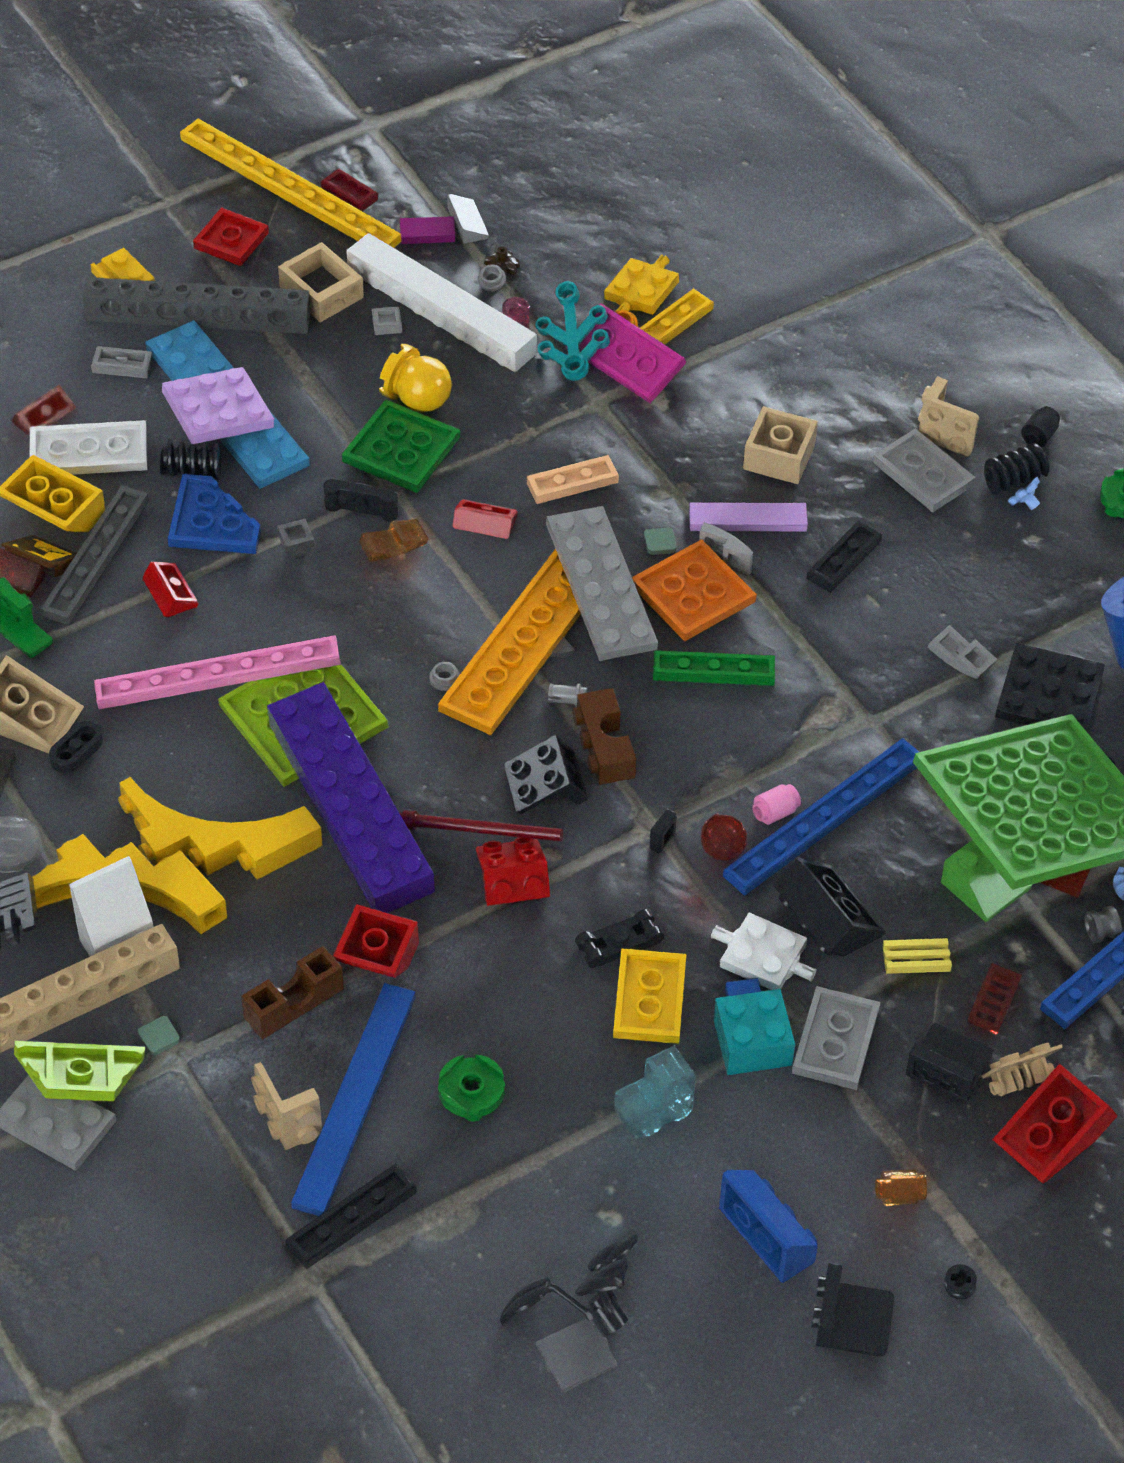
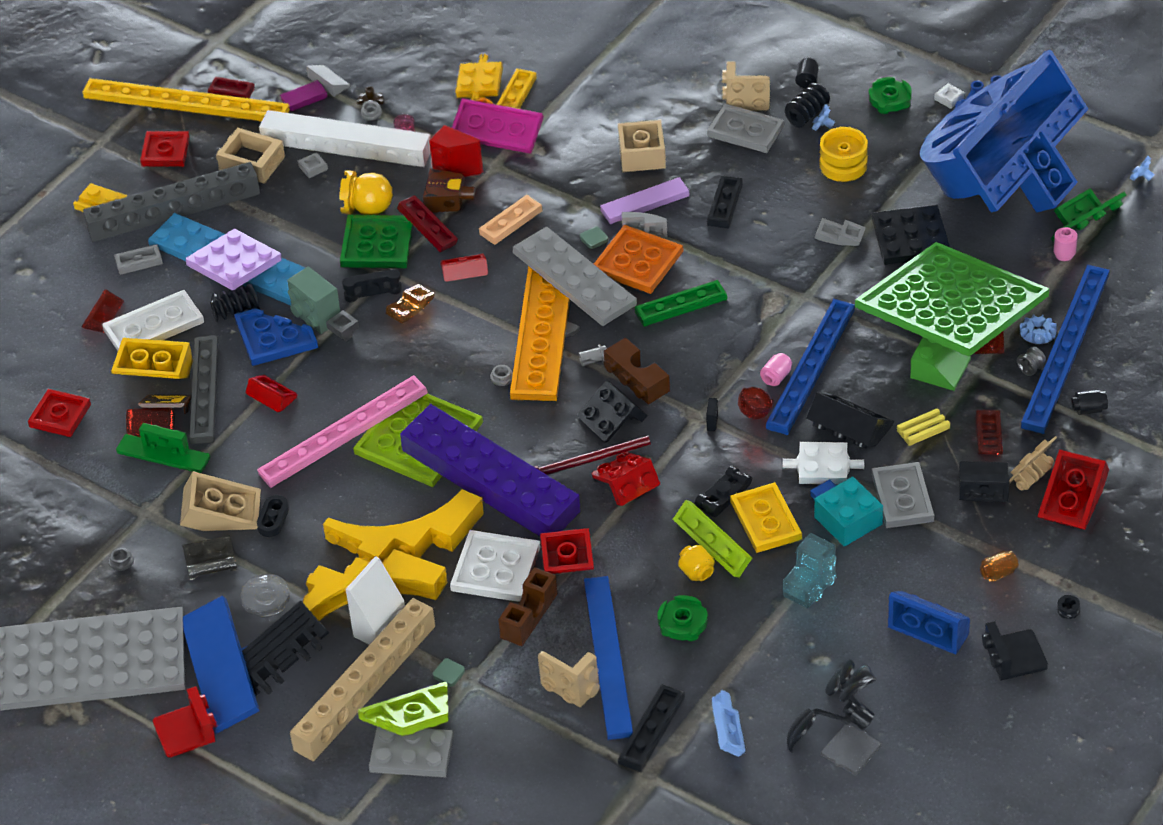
camera: 20 degrees left, 5 degrees down
teal plant [535,281,610,381] -> none
none -> sand green brick [287,266,340,334]
none -> dark red plate [397,195,458,252]
none -> reddish brown torso [423,168,476,213]
none -> red slope [429,125,483,177]
none -> white plate [450,530,540,602]
none -> lime plate [672,500,752,578]
none -> yellow head [678,545,715,581]
none -> light blue hinge [712,690,746,757]
none -> yellow wheel [820,127,868,182]

